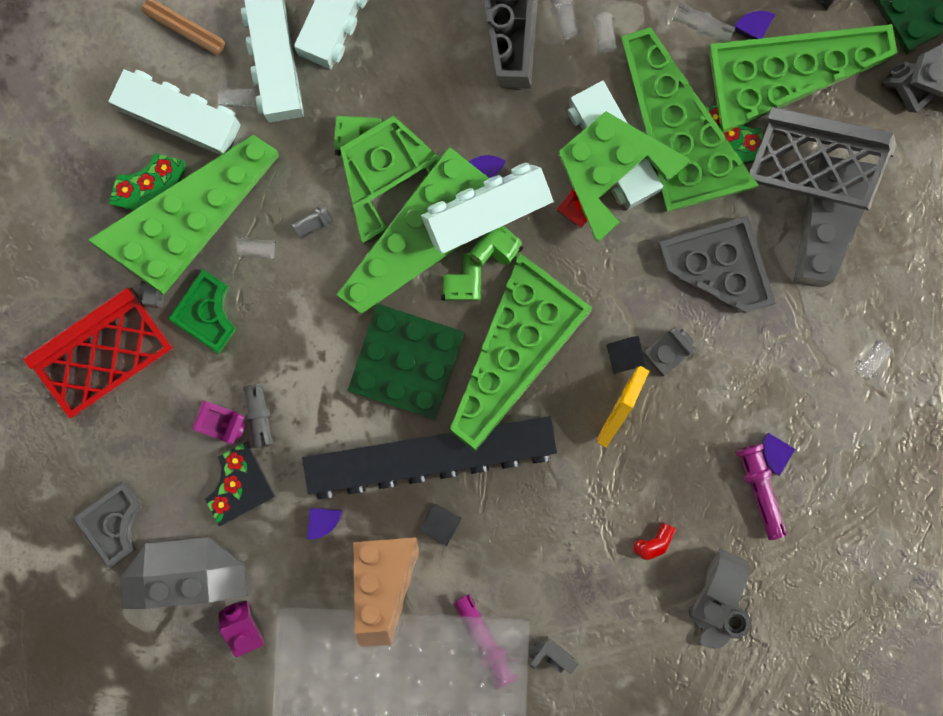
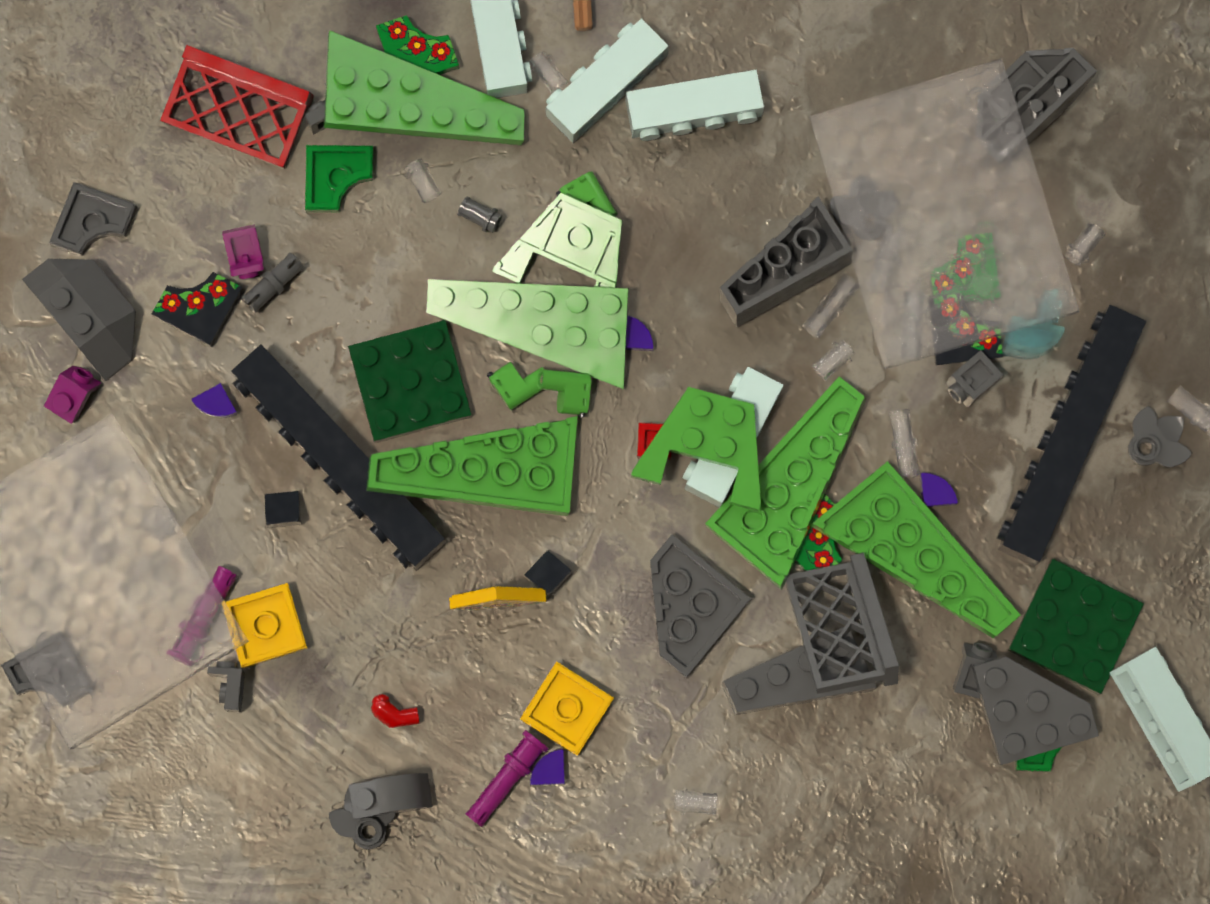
camera: 45 degrees right, 5 degrees down
medium nougat wedge [353,537,419,647] -> none
light aqua brick [421,163,554,254] -> none
dark grey bracket [643,327,695,377] -> none
none -> yellow plate [222,583,308,669]
none -> yellow plate [520,661,614,756]

